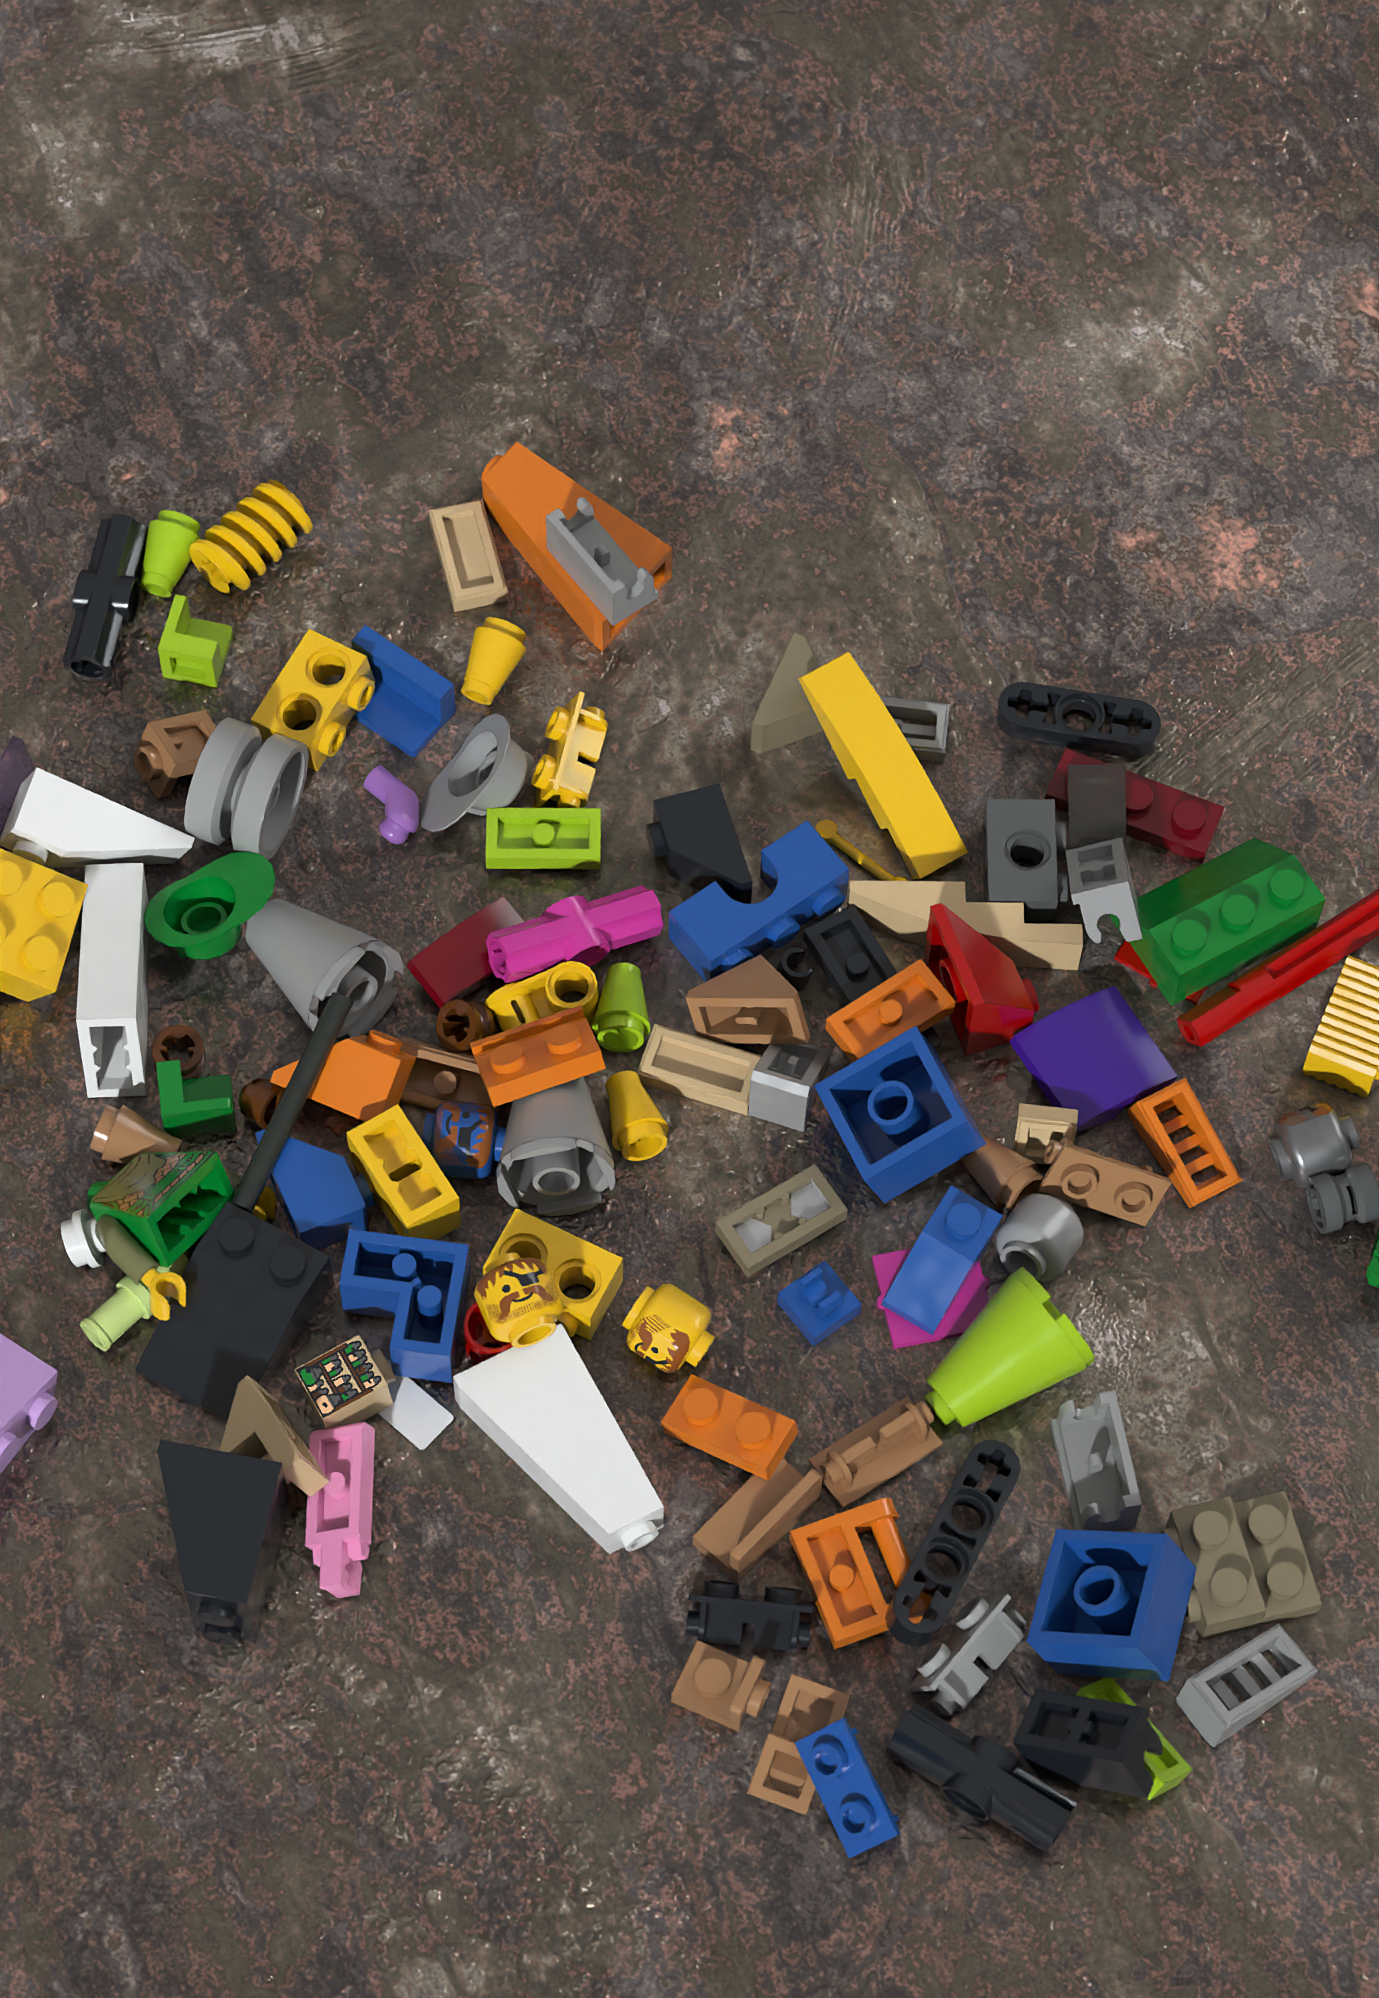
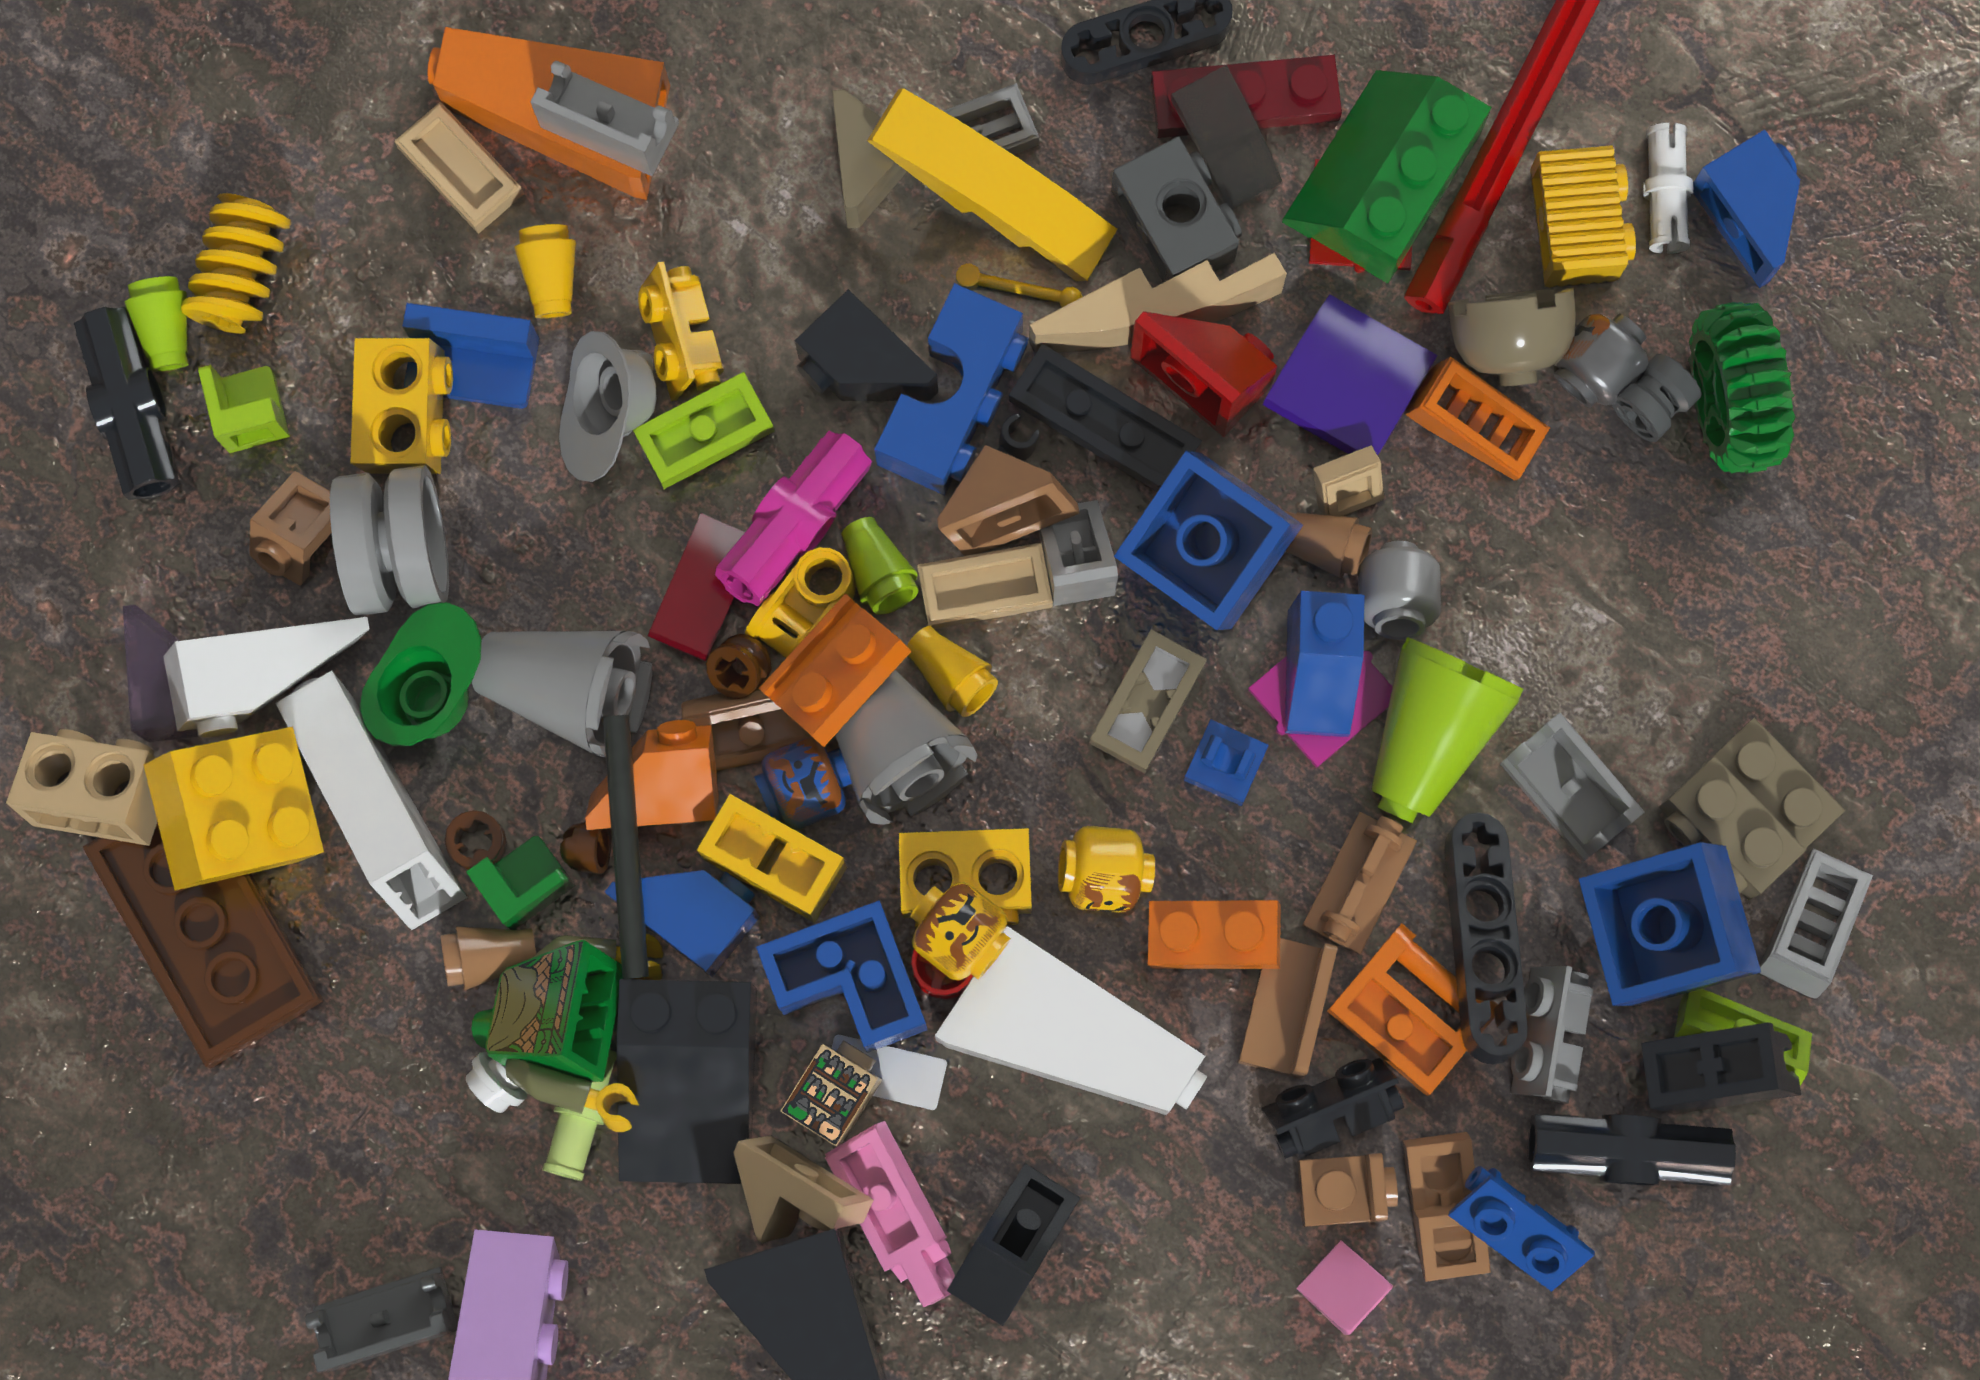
camera: 25 degrees left, 15 degrees up
medium lavender arm [363,765,419,845] -> none
orange plate [825,958,956,1063] -> none
medium nougat hinge [1038,1138,1172,1226] -> none
light grey hinge [1066,837,1143,943] -> none
none -> black slope [947,1163,1080,1326]
none -> bright pink slope [1296,1240,1393,1335]
none -> dark tan cylinder [1448,288,1576,386]

